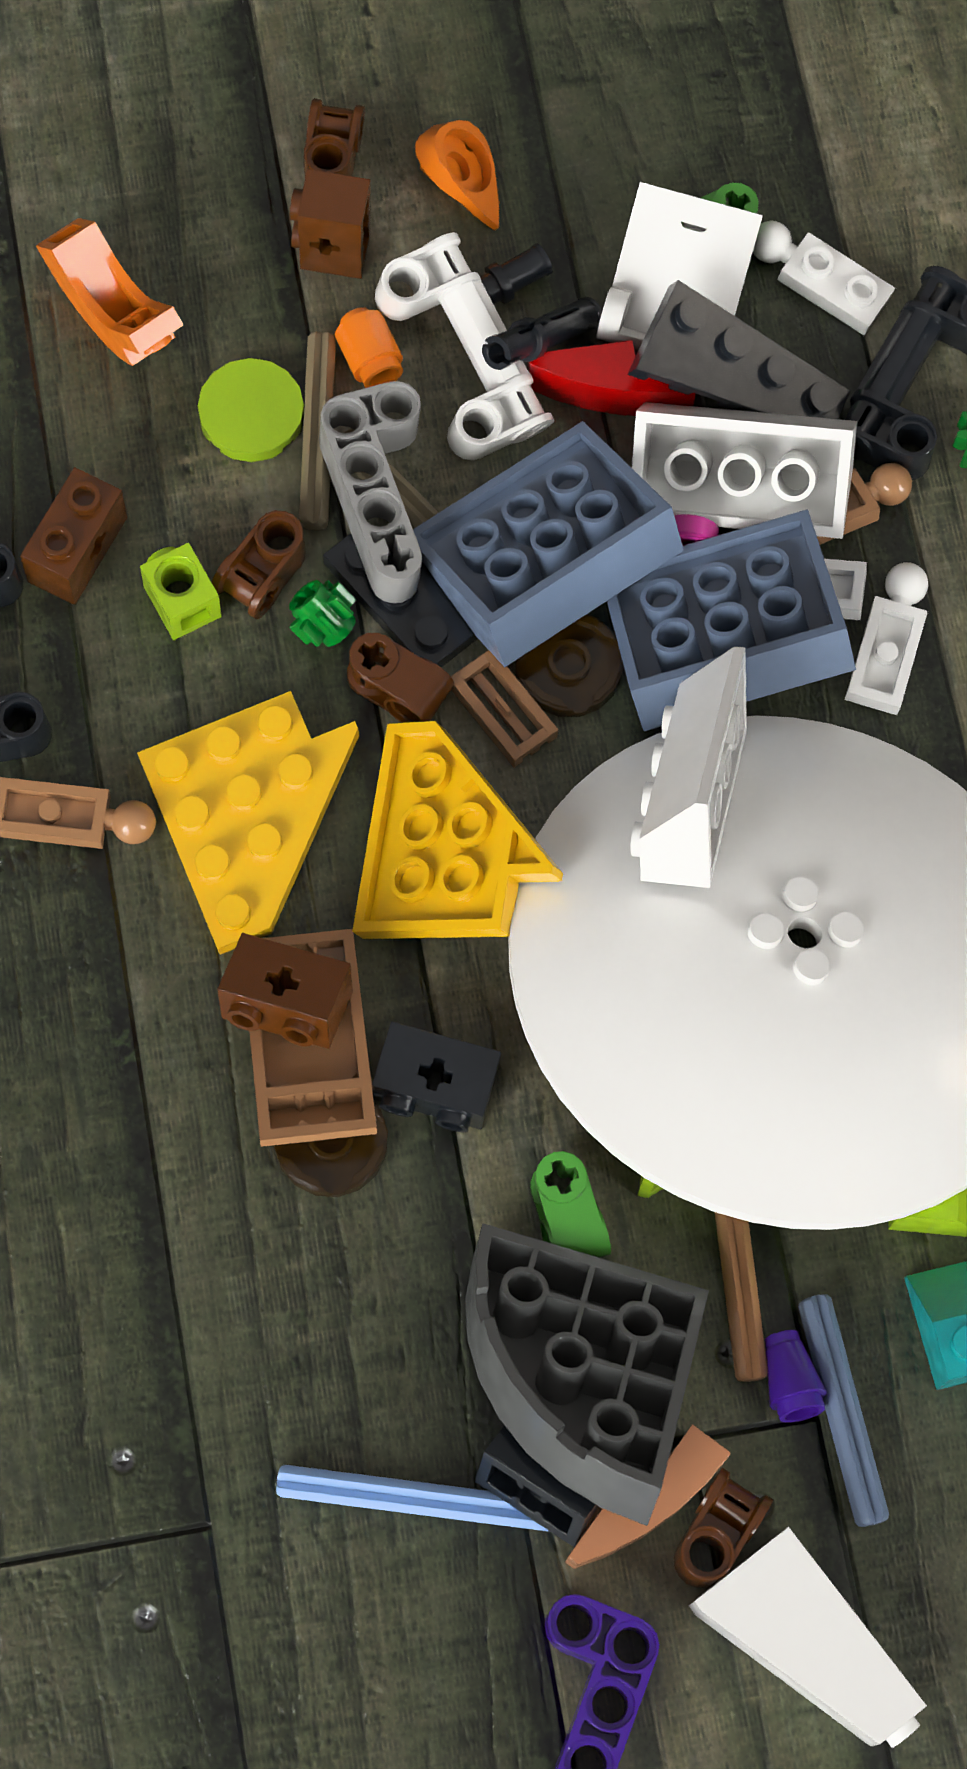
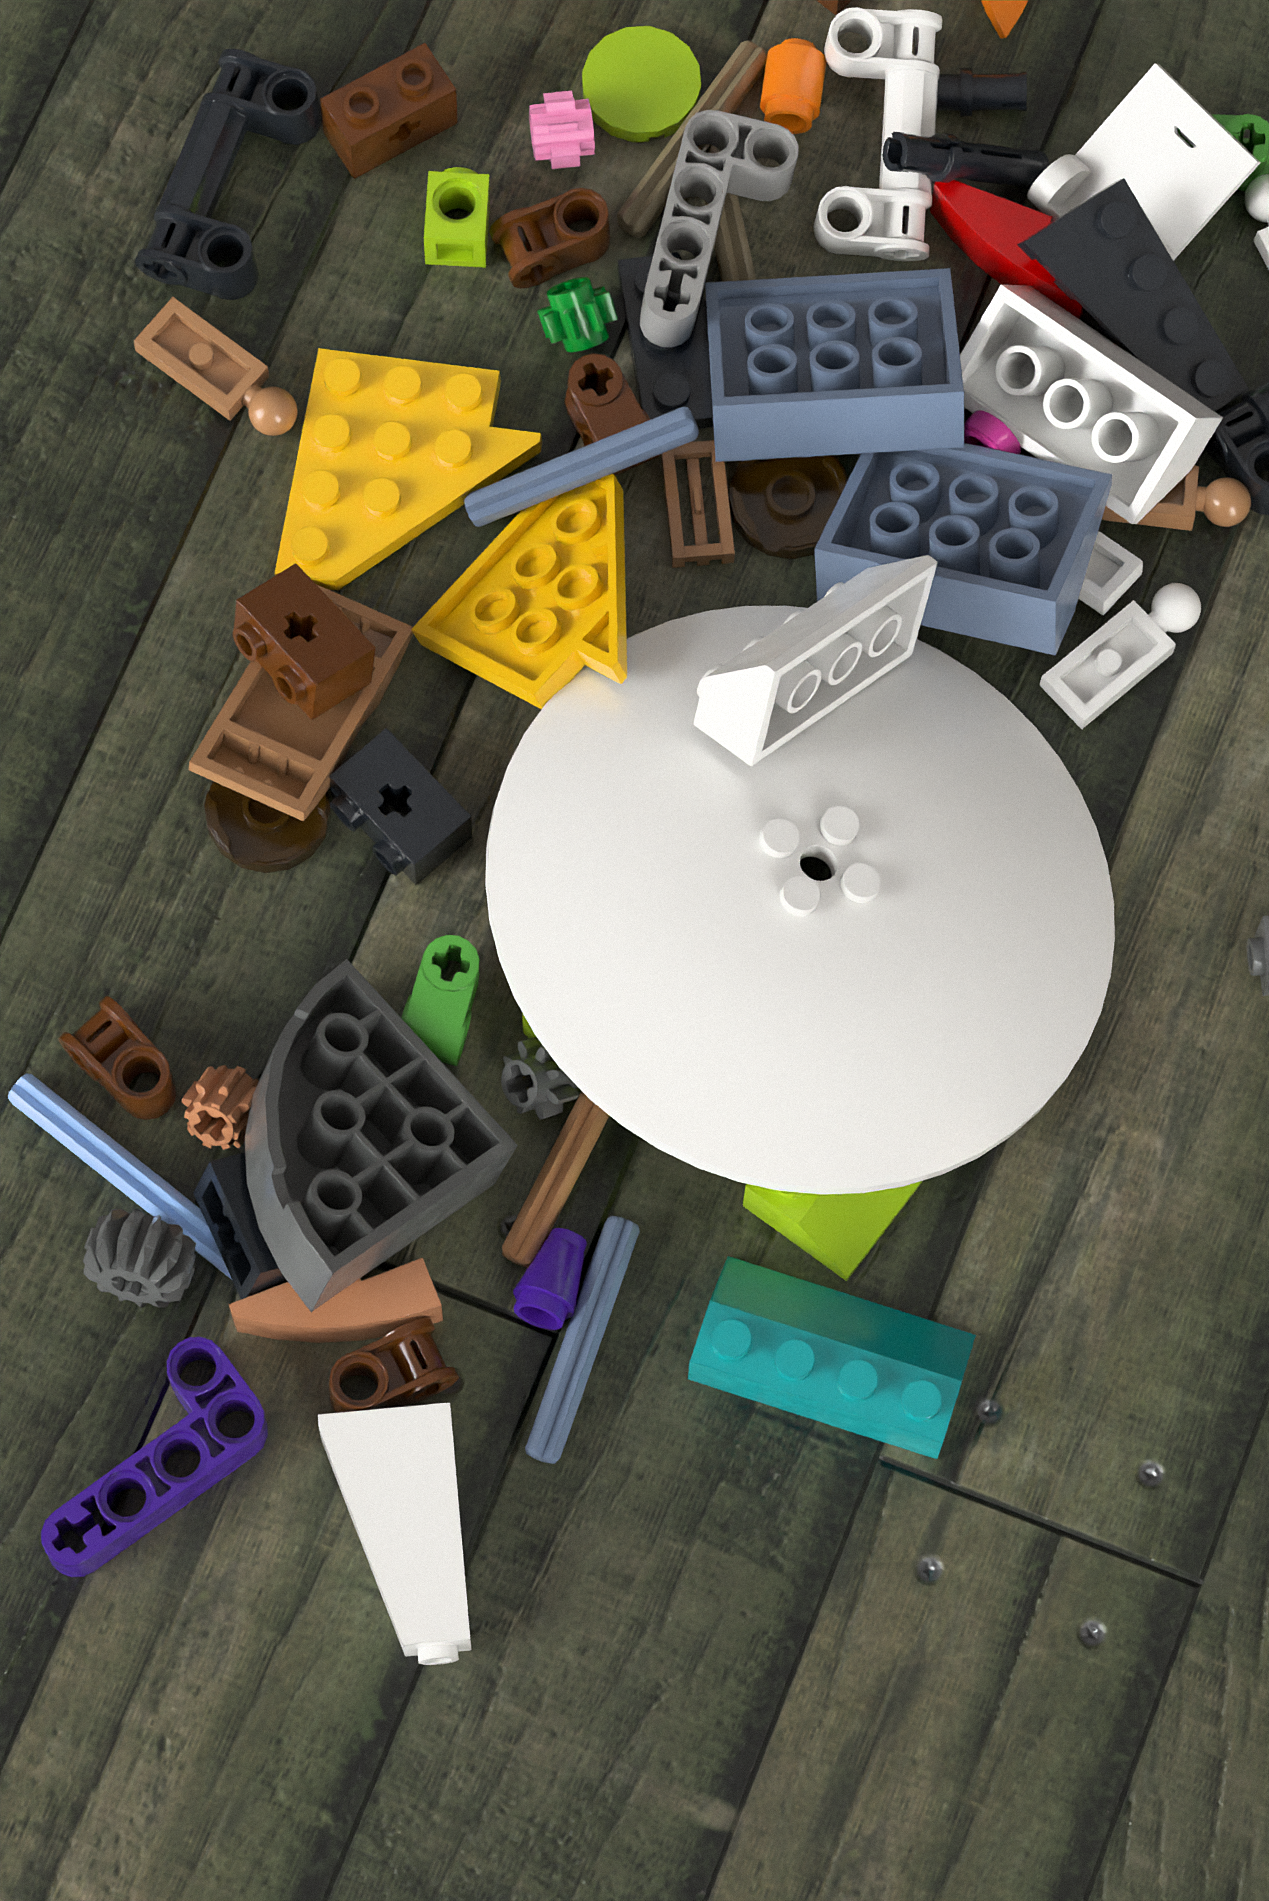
camera: 35 degrees right, 0 degrees up
none -> reddish brown piece [58,996,177,1120]
none -> dark grey gear [83,1209,196,1308]
none -> nougat gear [181,1065,259,1150]
none -> sand blue axle [464,407,699,527]
none -> dark grey gear [501,1037,579,1119]
none -> bright pink gear [529,90,595,169]

